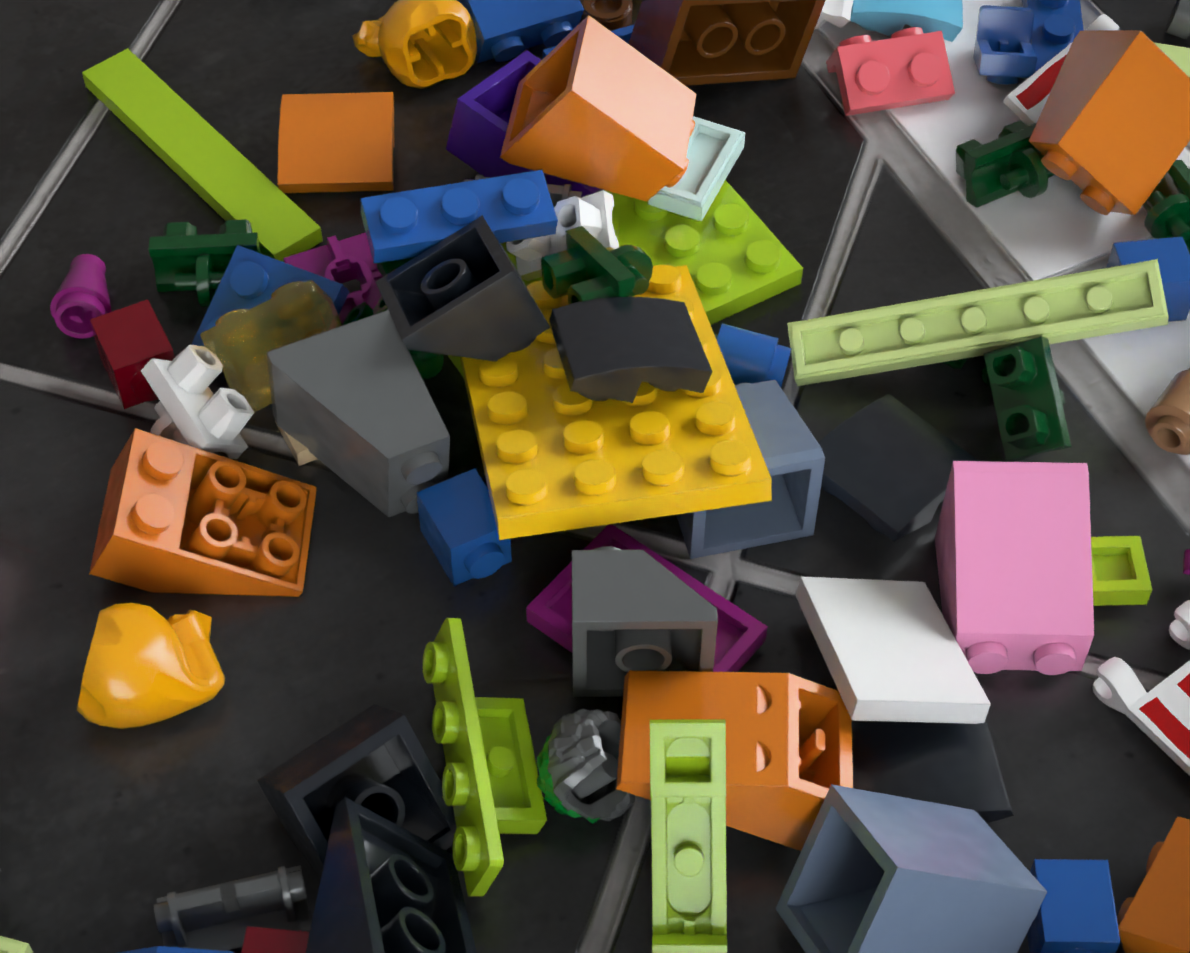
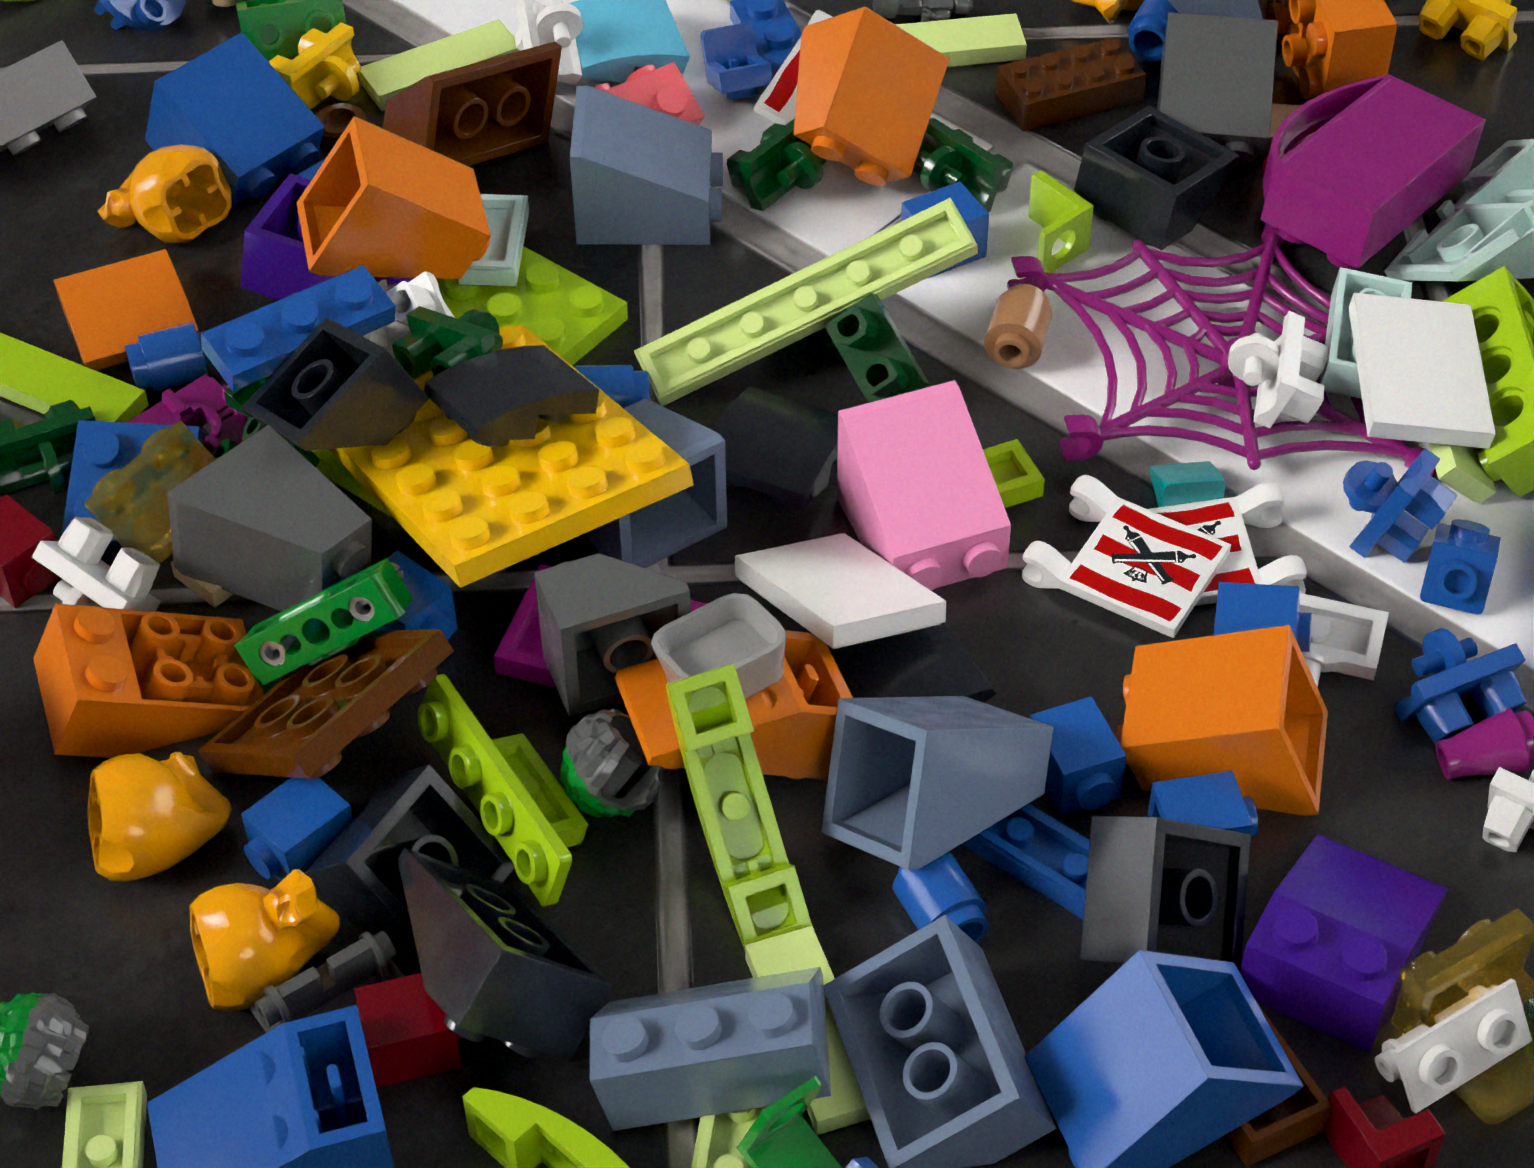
camera: 20 degrees left, 5 degrees down
none -> blue brick [124,322,213,393]
none -> light orange piece [190,869,340,1012]
none -> reddish brown plate [198,629,454,780]
none -> green piece [234,558,414,686]
none -> blue brick [241,777,353,881]
none -> sand blue slope [570,86,723,245]
none -> light grey piece [651,593,787,699]

